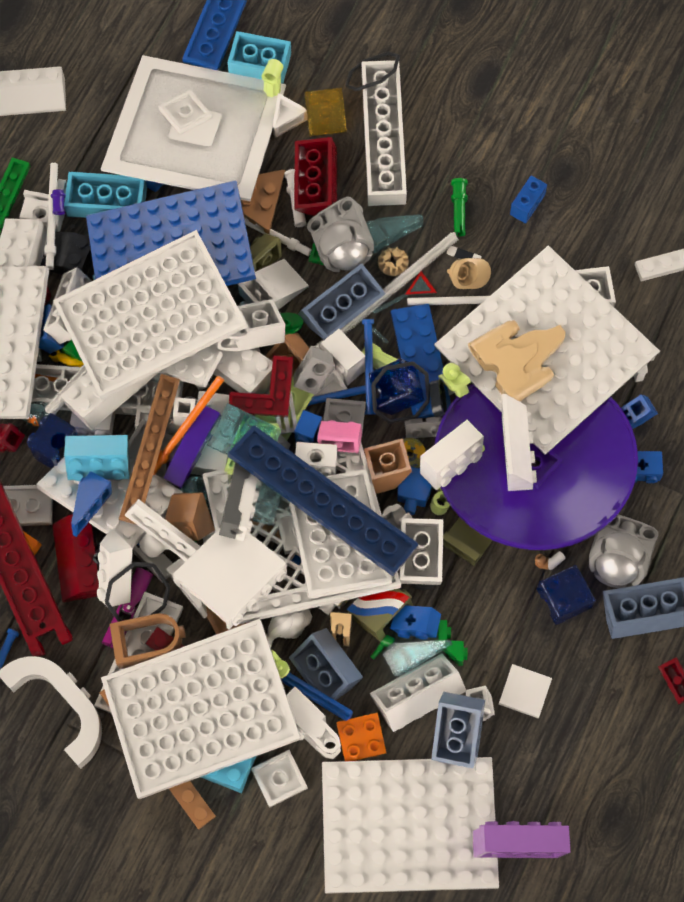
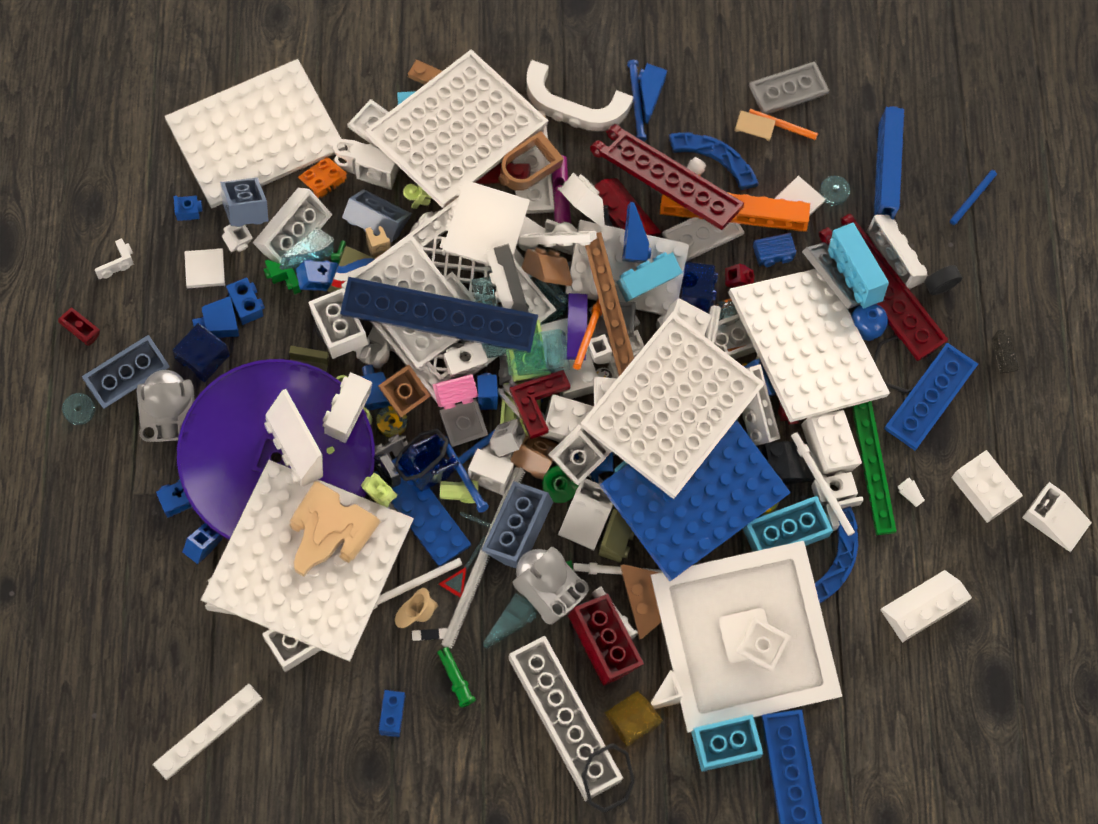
camera: 145 degrees right, 0 degrees up
dark purple pin [50,189,66,215] -> none
black piece [105,562,170,622] -> none
yellowish green piece [261,59,284,97] -> none
blue axle [281,673,353,721] -> none
tan gear [378,247,409,276] -> none
medium lavender brick [473,821,570,858] -> none
none -> white bracket [95,238,134,279]
none -> blue brick [174,196,202,221]
none -> blue torso [192,296,239,338]
none -> blue brick [226,277,265,325]
none -> blue tile [815,506,858,604]

